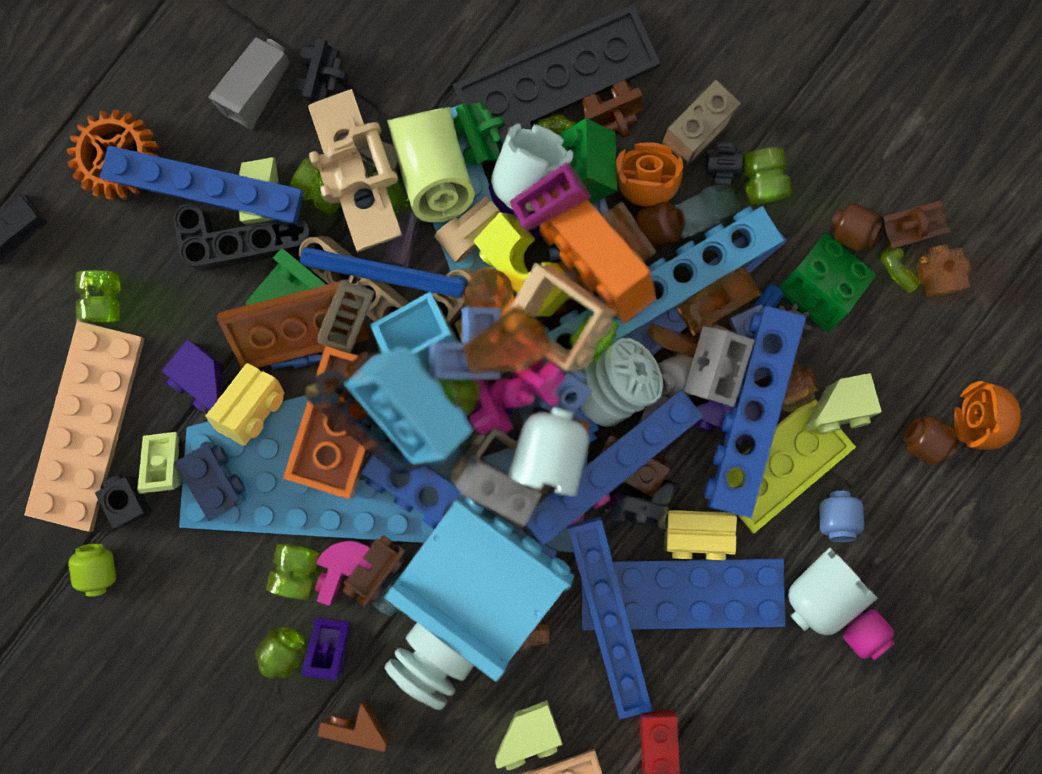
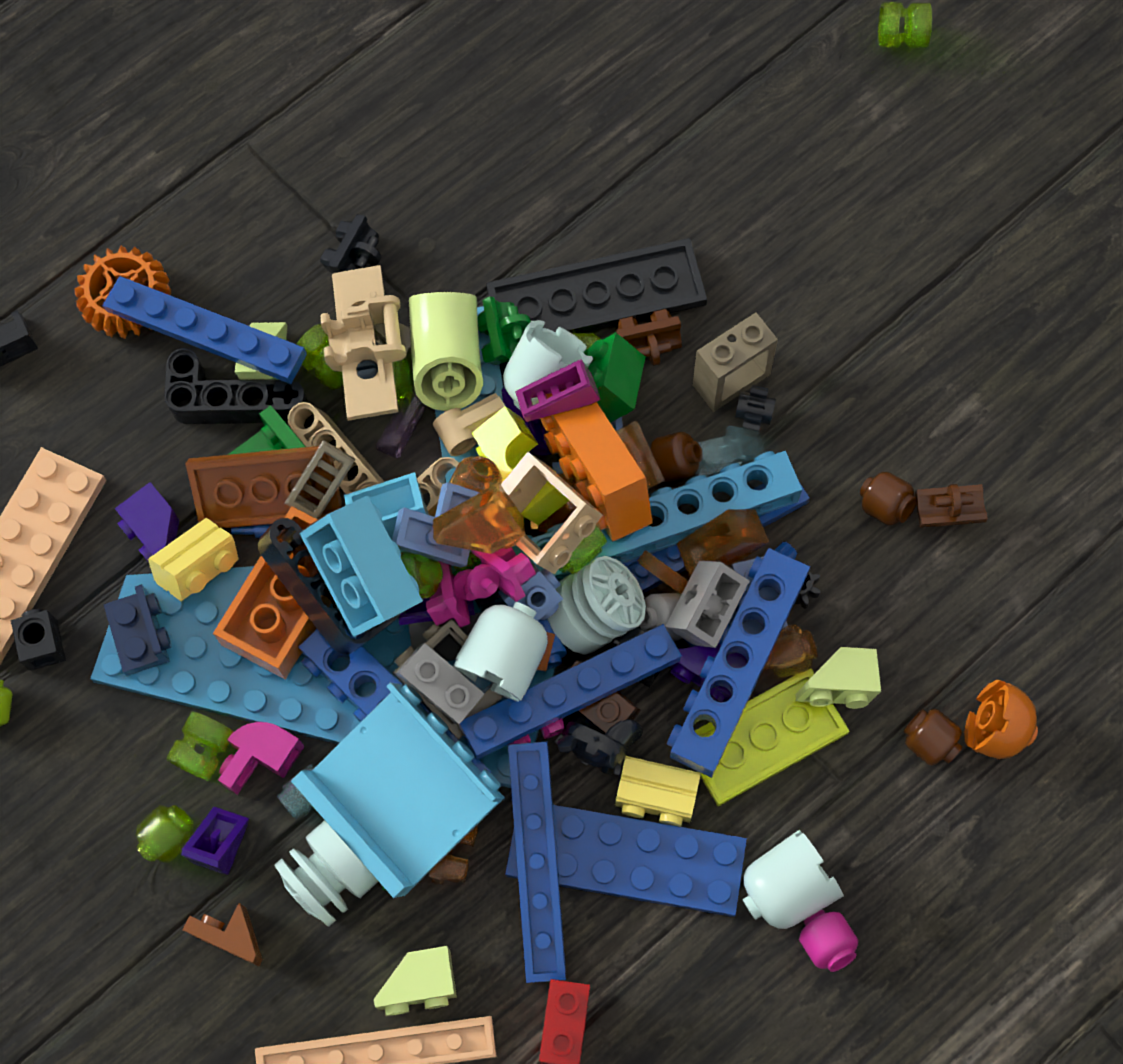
camera: 10 degrees right, 15 degrees down
clear neon green wheel [75,270,120,322] -> none
yellowish green slope [138,432,183,493] -> none
light grey slope [209,37,290,130] -> none
blue axle [300,247,466,298] -> none
reddish brown hinge [342,535,405,607] -> none
orange cylinder [616,142,683,207] -> none
clear neon green wheel [742,147,793,204] -> none
green bracket [778,233,876,333] -> none
medium blue head [819,491,864,542] -> none
clear neon green arm [880,246,920,293] -> none
clear orange brick [917,244,970,298] -> none

